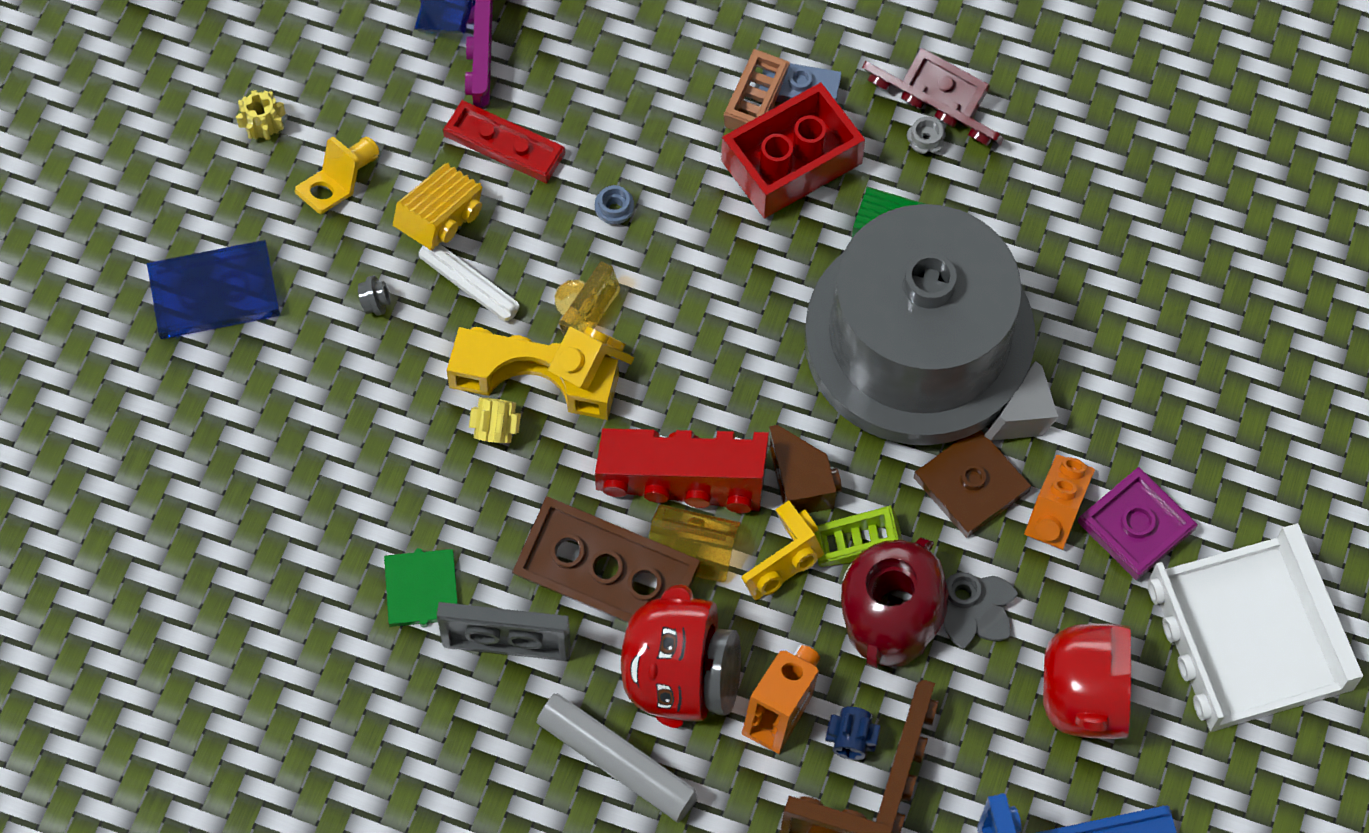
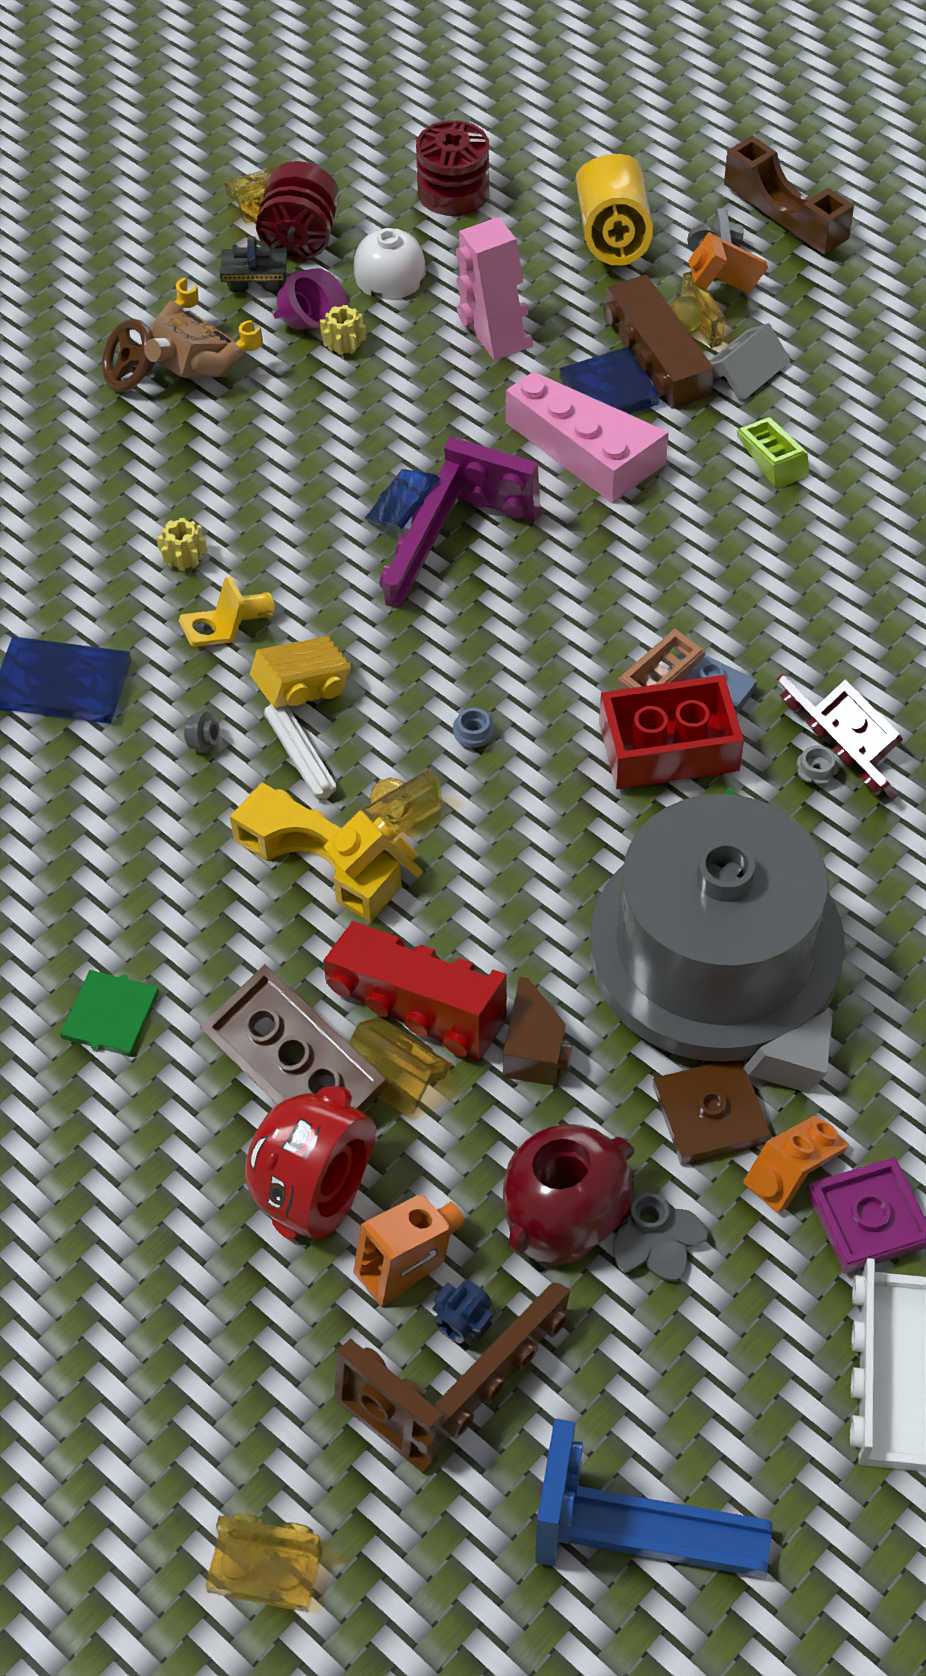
camera: 25 degrees right, 10 degrees down
dark grey tile [437,602,571,661] -> none
red tile [443,100,565,184] -> none
light yellow gear [469,398,521,443] -> none
light grey brick [537,693,698,823] -> none
dark grey tile [703,629,741,715] -> none
yellow bracket [742,500,825,600] -> none
lime slope [814,505,903,568] -> none
red piece [1043,624,1131,739] -> none

